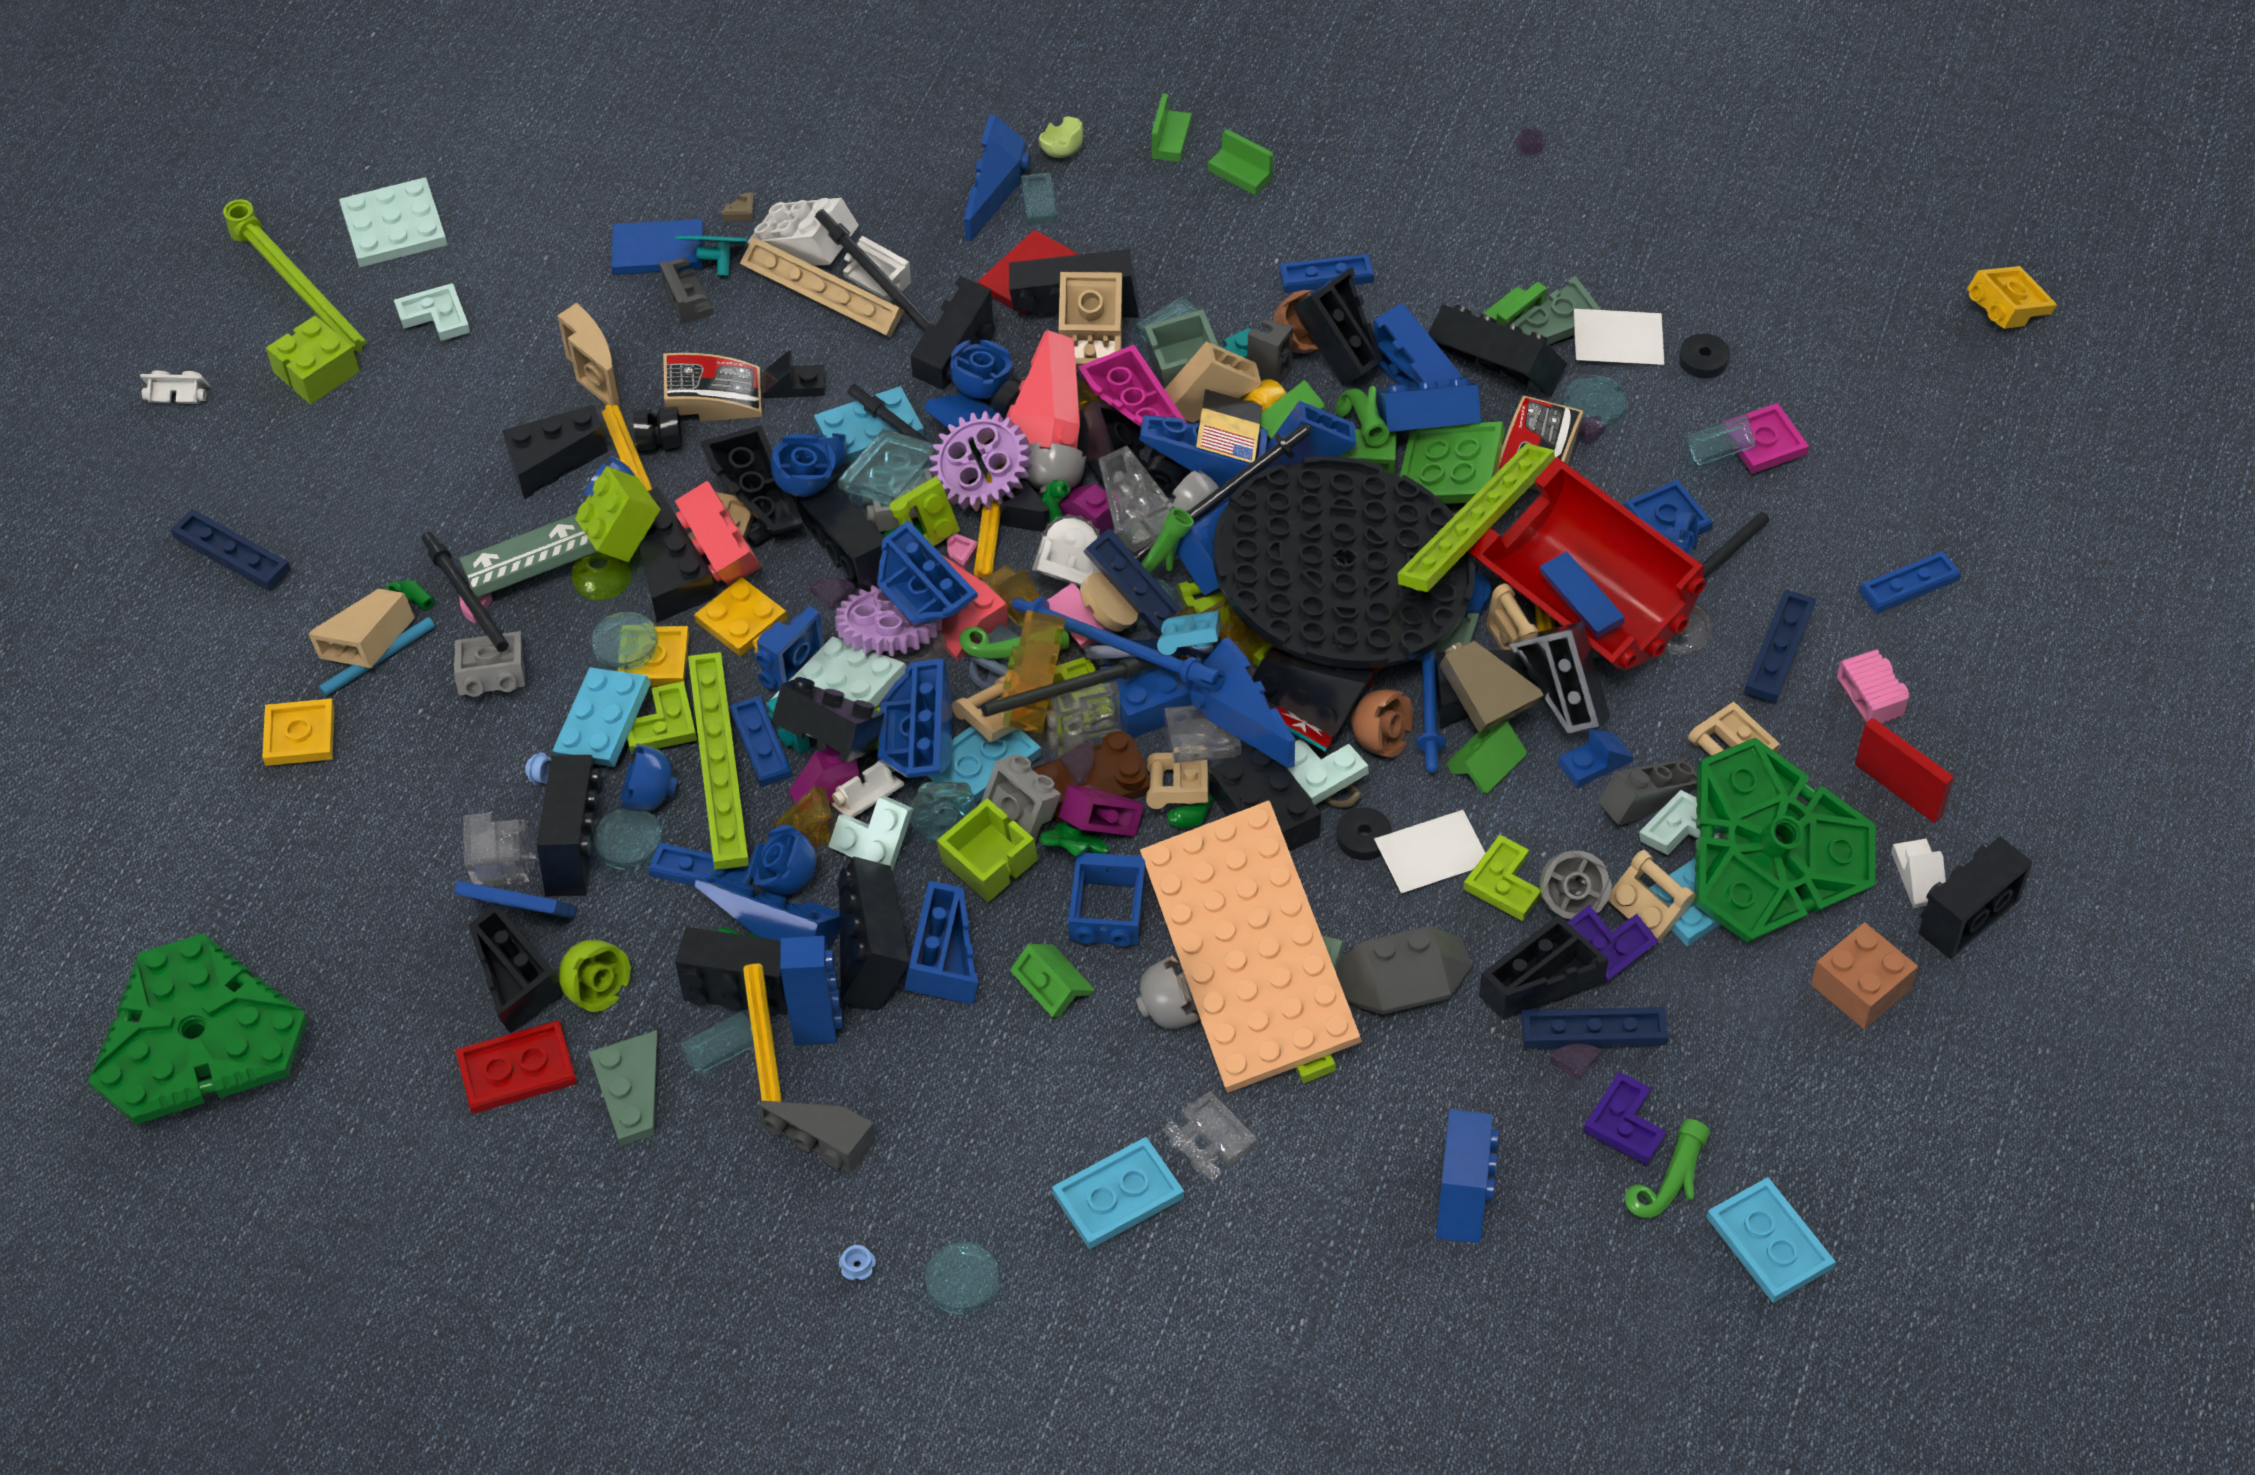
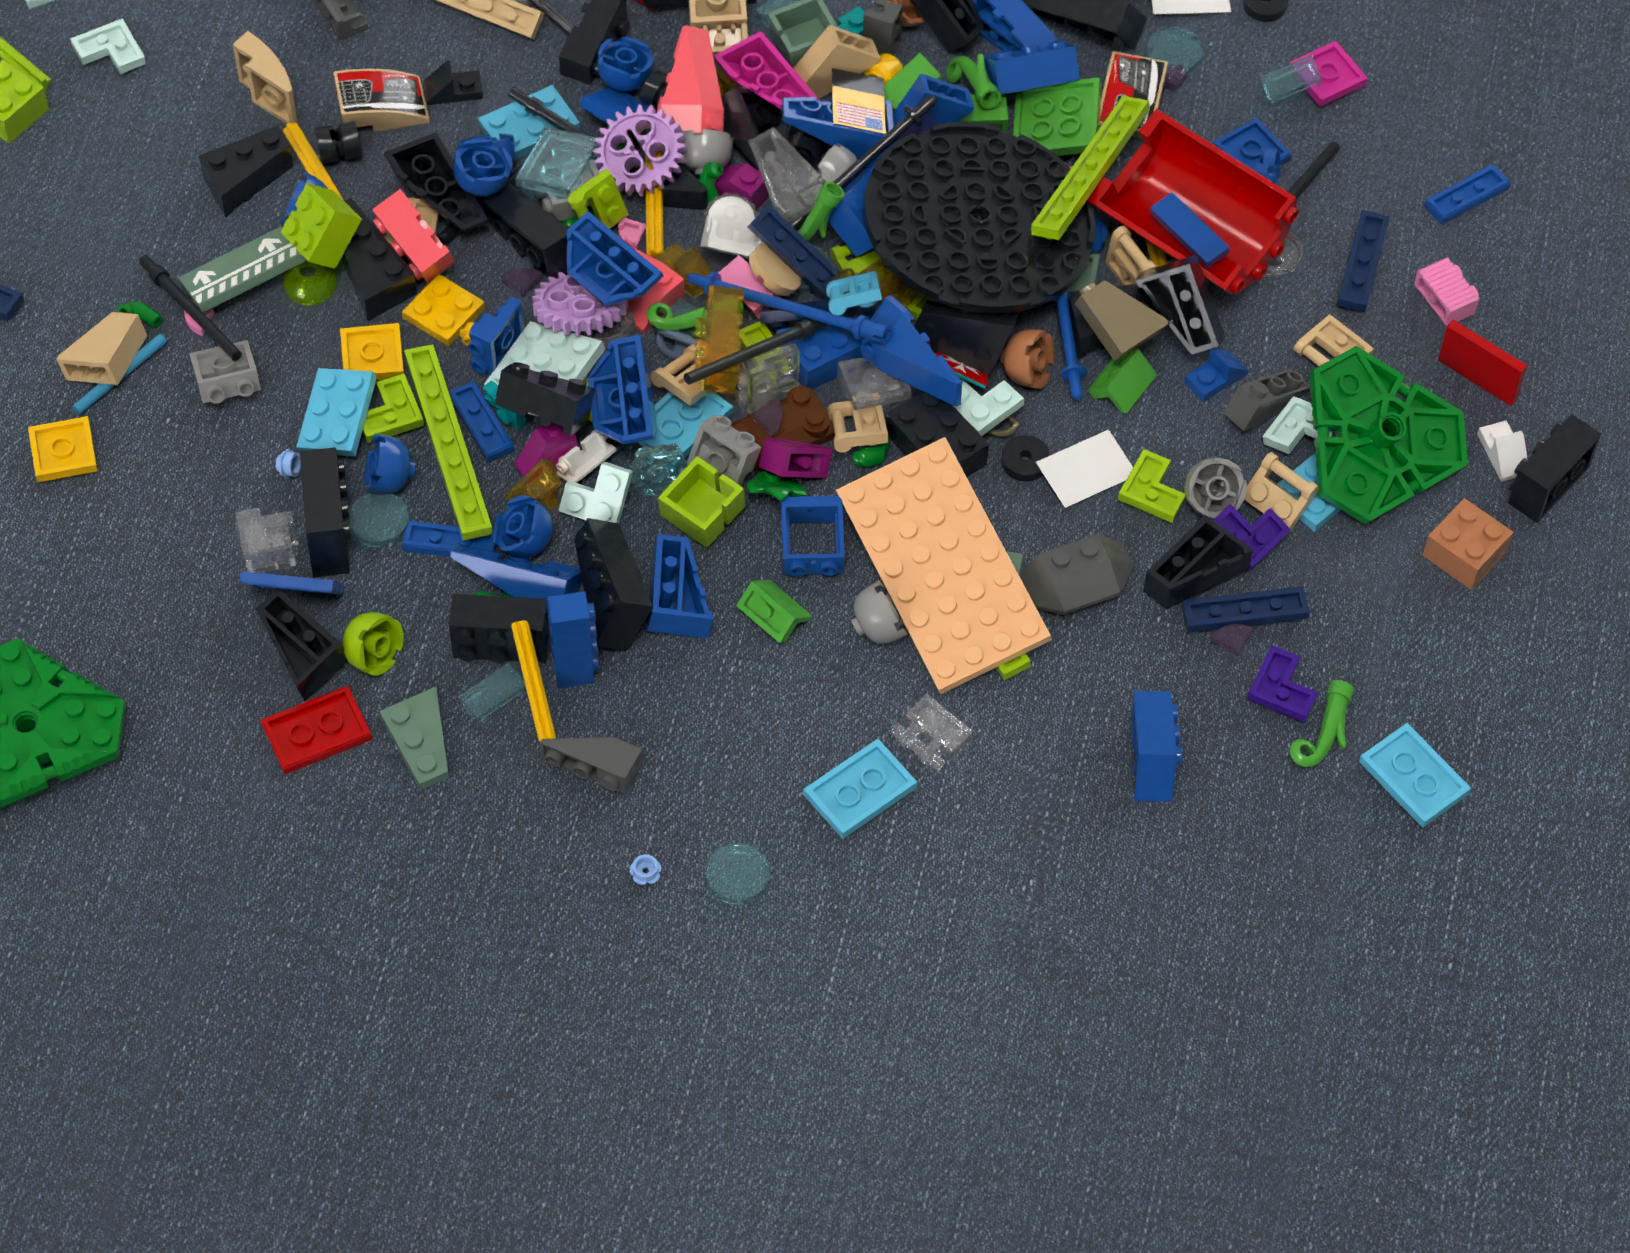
camera: 10 degrees left, 5 degrees up
clear light blue tile [591,612,658,670] -> none

